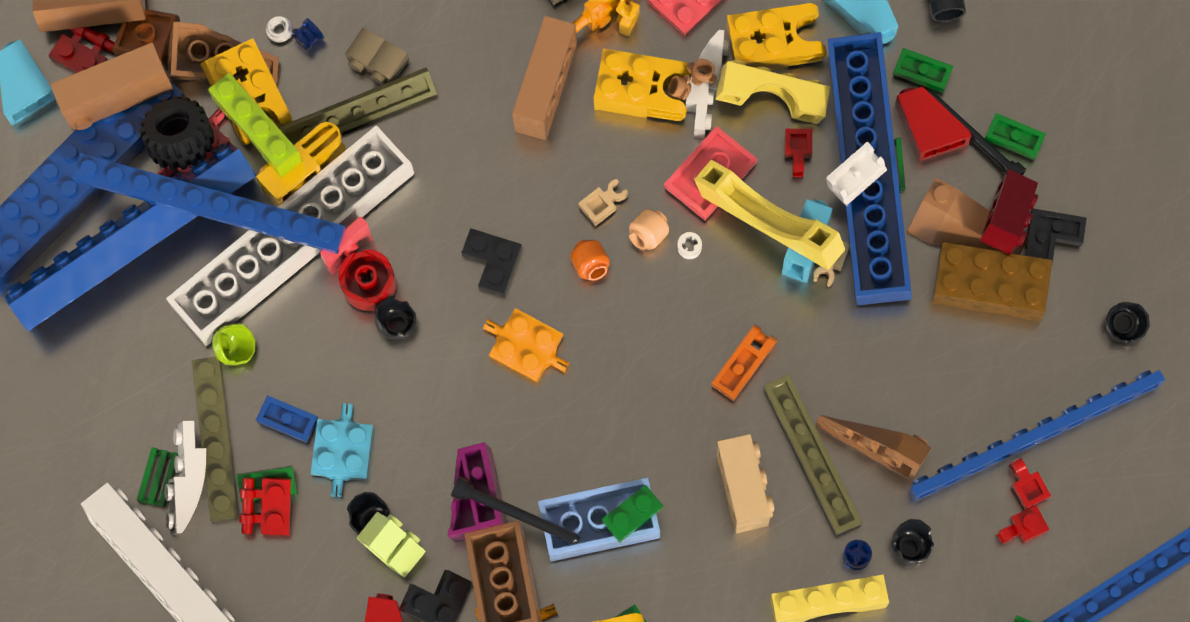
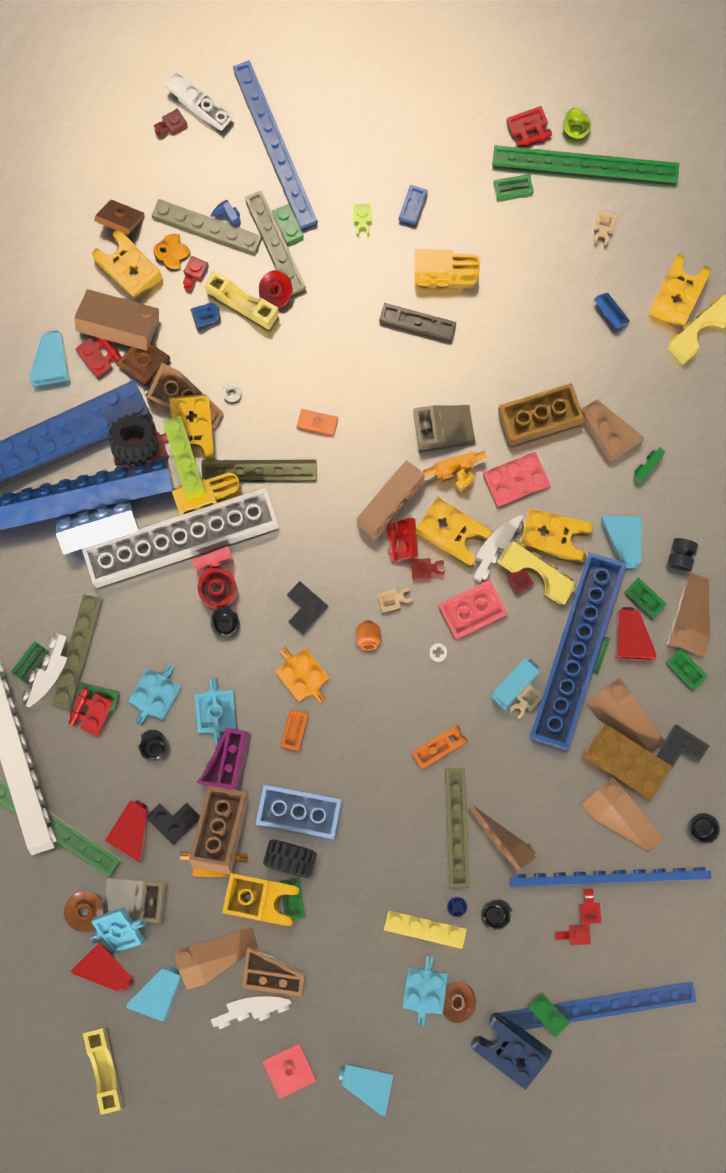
camera: 25 degrees right, 5 degrees up
medium nougat brick [50,42,174,131] -> none
blue plate [72,153,346,254] -> none
lime hair [212,324,255,366] -> none
blue plate [256,395,319,443] -> none
clear blue wheel [291,18,324,52] -> none
dark tan brick [345,28,409,85] -> none
yellowish green piece [356,512,426,578] -> none
black piece [451,476,580,544] -> none
green plate [601,485,664,543] -> none
light nougat head [629,209,669,250] -> none
medium nougat plate [668,74,691,100] -> none
medium nougat plate [687,59,717,86] -> none
light yellow arch [694,160,845,270] -> none
tan brick [716,434,774,533] -> none
red plate [785,128,813,178] -> none
white hinge [826,142,887,206] -> none
black piece [927,89,1027,175] -> none
dark red brick [980,169,1039,255] -> none
none -> brick [56,500,138,554]
none -> medium azure plate [194,678,237,745]
none -> black tyre [263,839,317,878]
none -> orange plate [280,709,309,752]
none -> orange plate [297,408,338,436]
none -> red plate [387,518,418,562]
none -> clear red plate [411,558,445,580]
none -> dark red plate [507,568,534,594]
none -> medium nougat wedge [581,777,663,852]
none -> medium nougat wedge [667,573,710,658]

